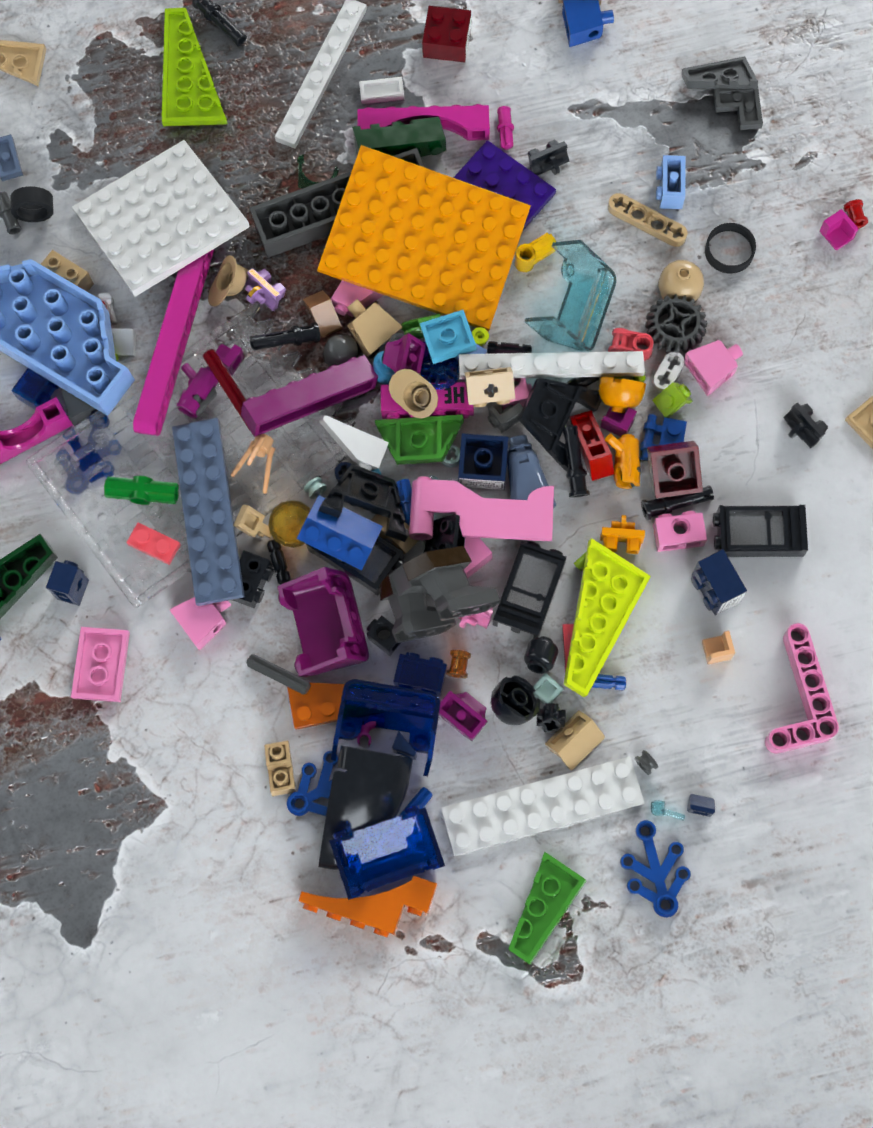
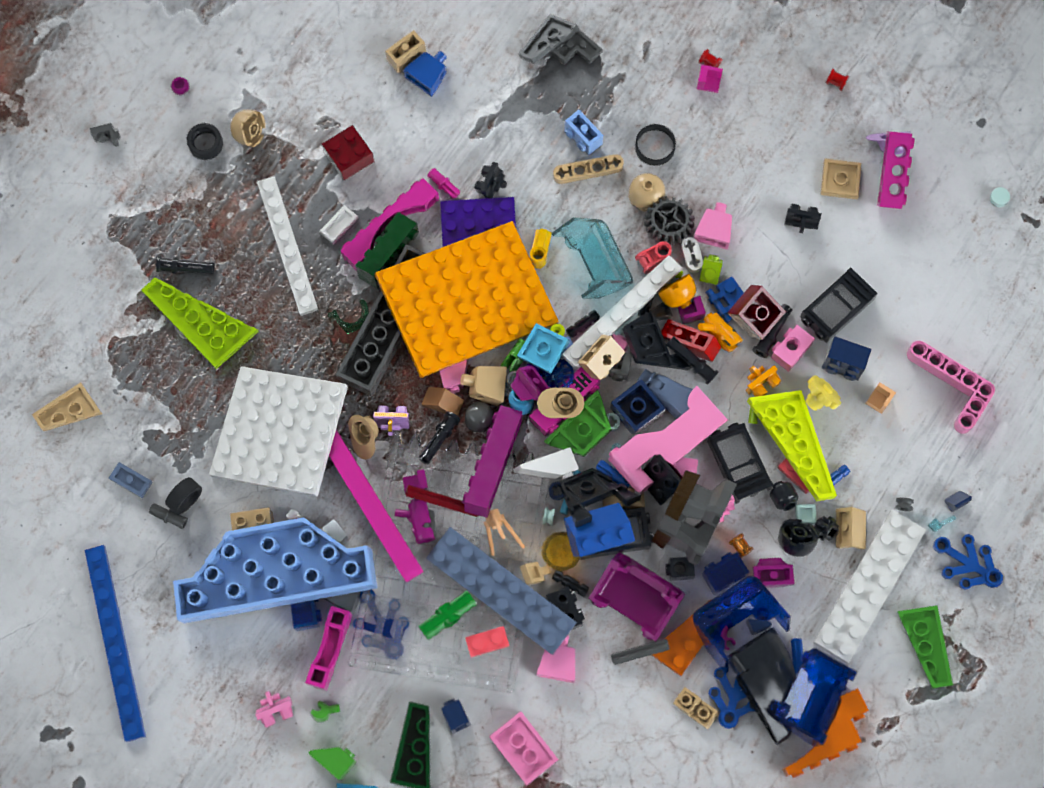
camera: 45 degrees left, 0 degrees up
none -> light yellow plant [805,375,841,411]

